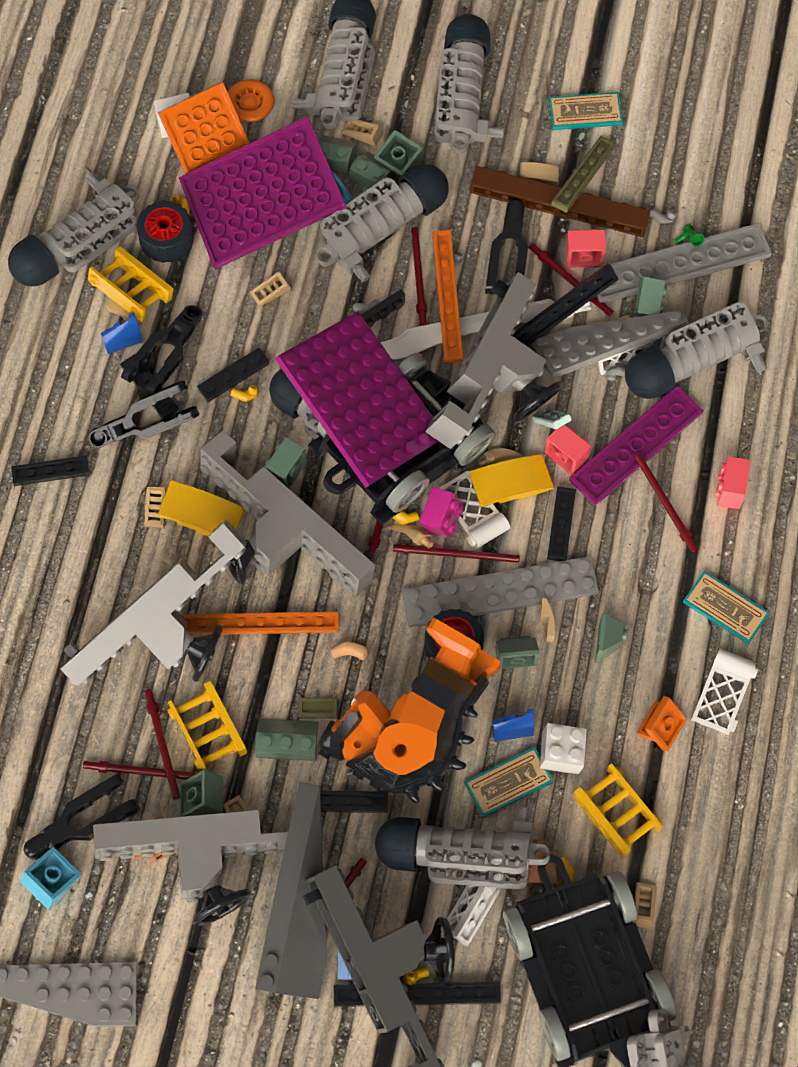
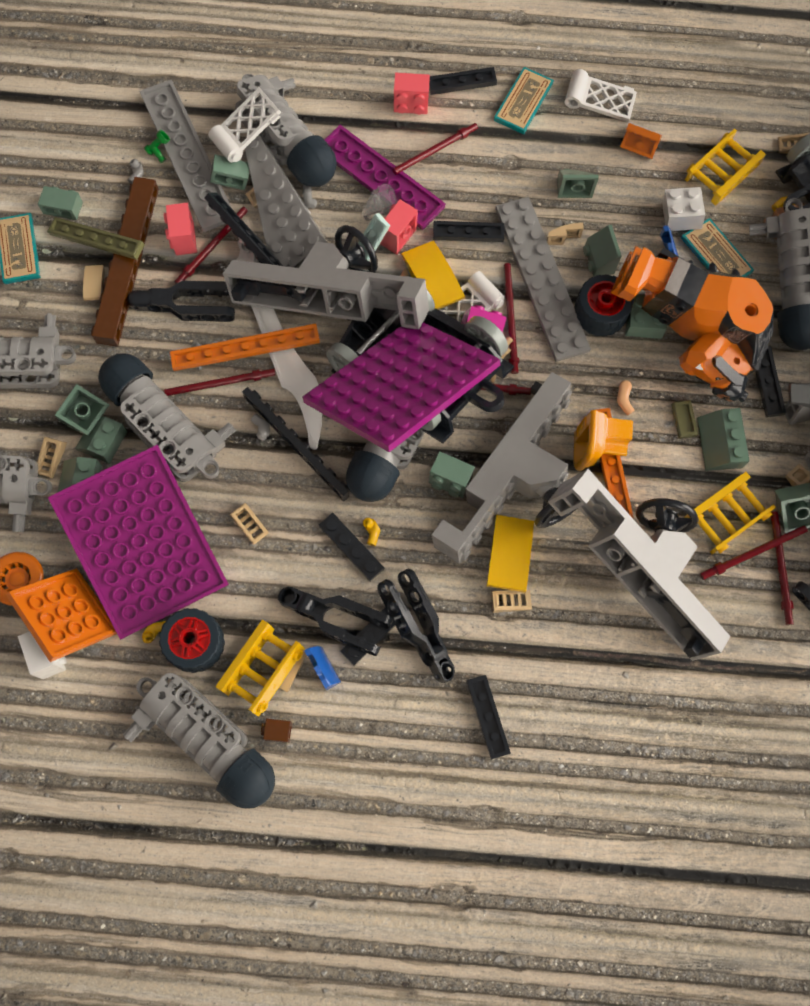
camera: 100 degrees left, 5 degrees up
none -> sand green brick [38,186,83,220]
none -> white piece [208,87,281,163]
none -> reddish brown brick [261,718,292,743]
none -> clear slope [361,184,397,221]
none -> black plate [429,67,497,95]
none -> light orange piece [573,410,633,471]

